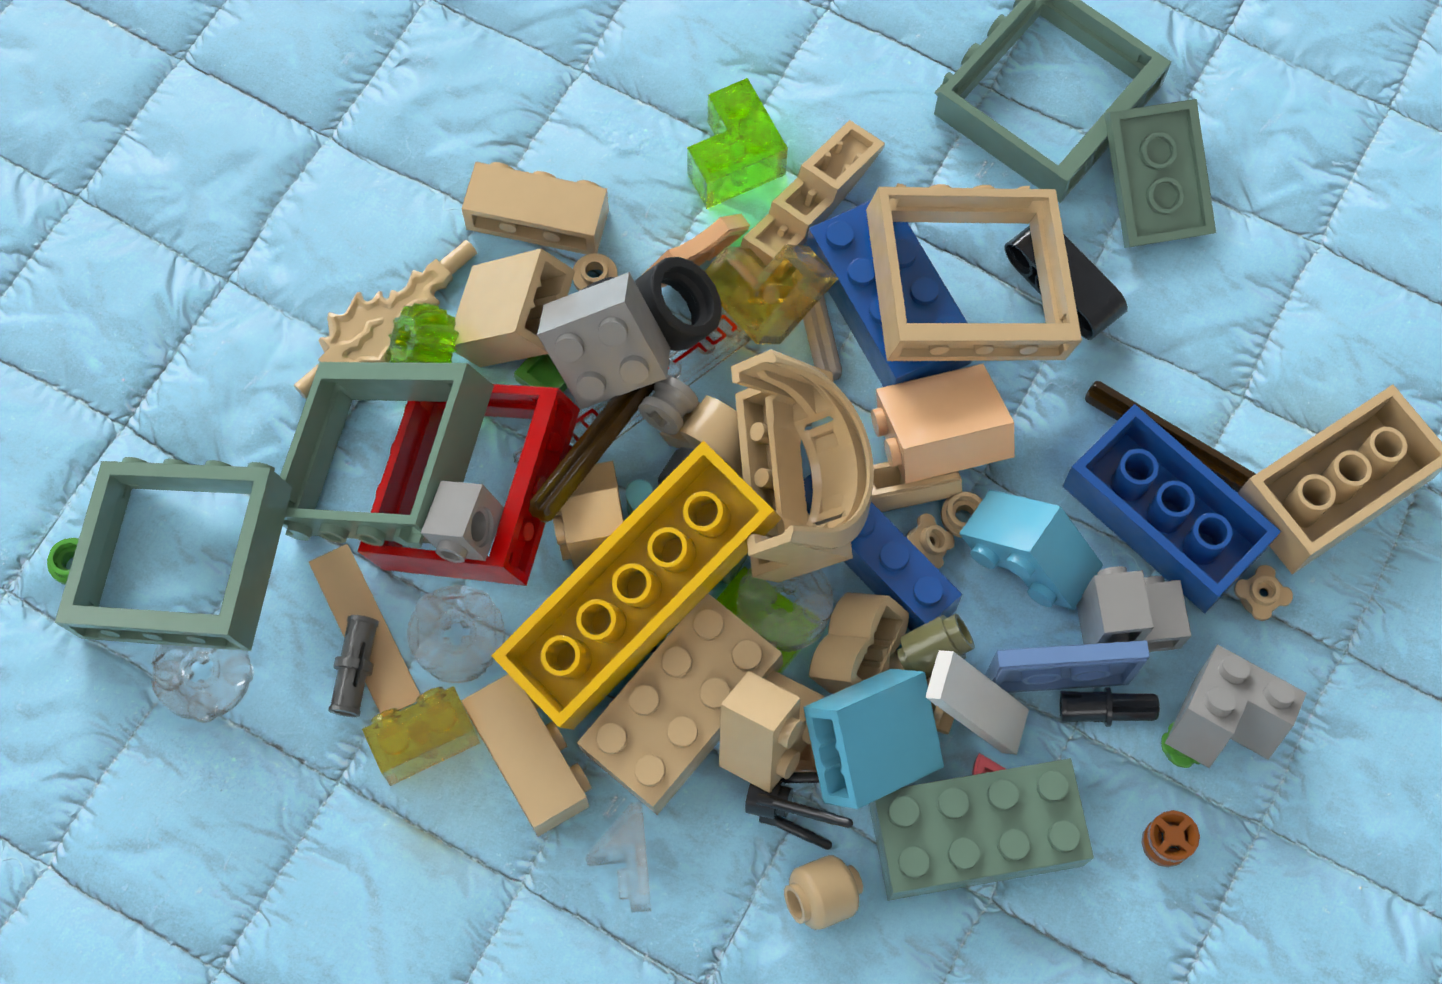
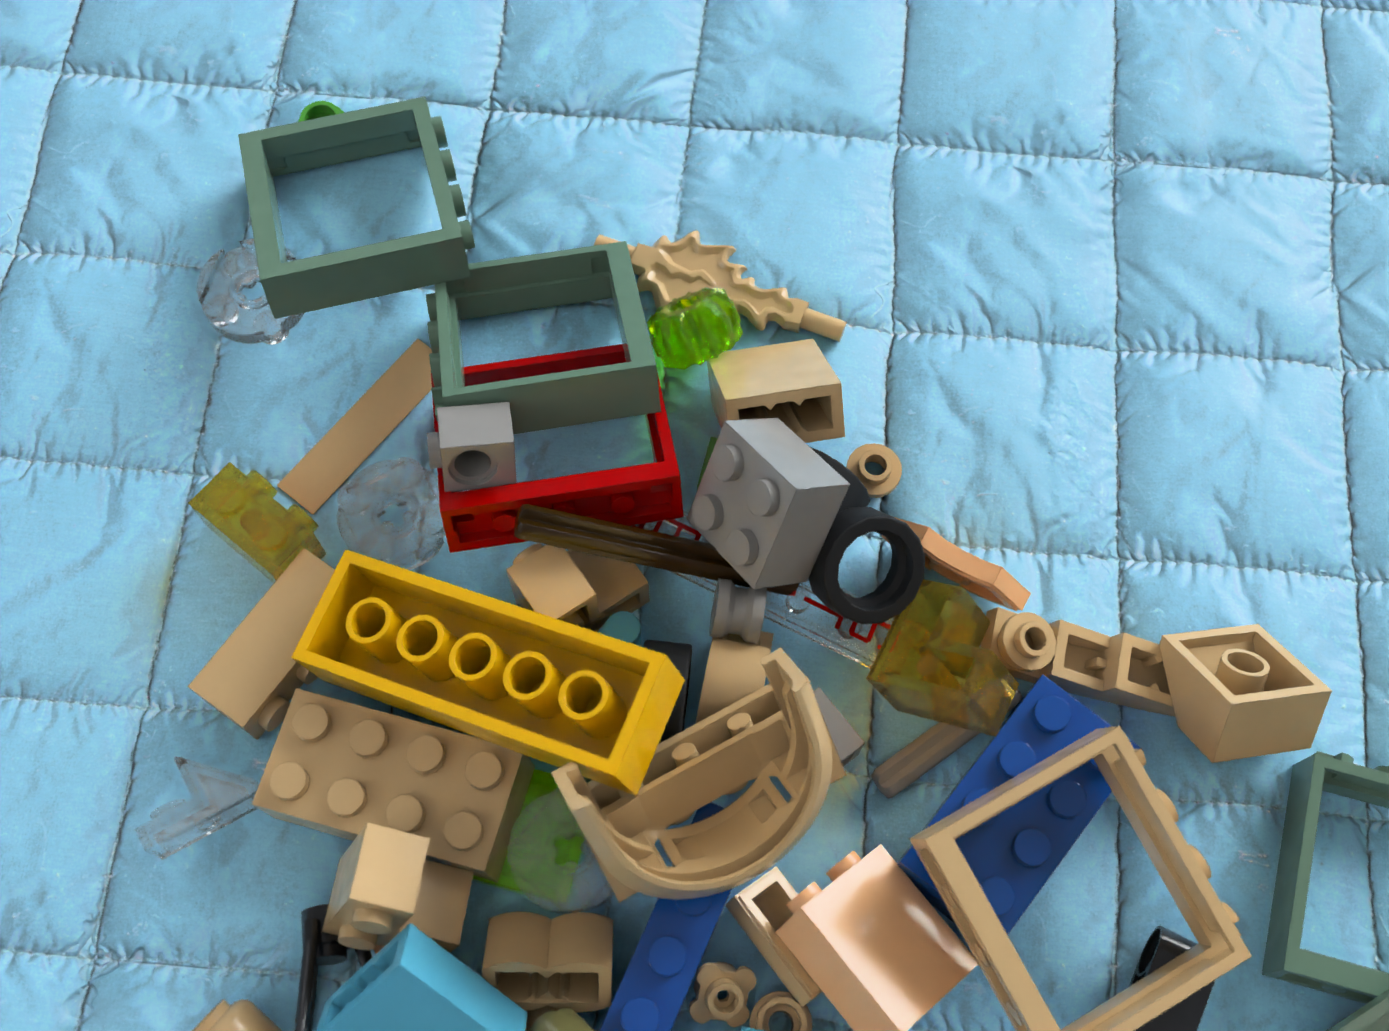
camera: 65 degrees right, 0 degrees up
dark grey pin [328,615,379,717] -> none
tan brick [461,162,609,255] -> none
clear neon green brick [687,78,788,209] -> none
none -> tan plate [997,612,1056,672]
none -> tan slope [1159,624,1332,763]

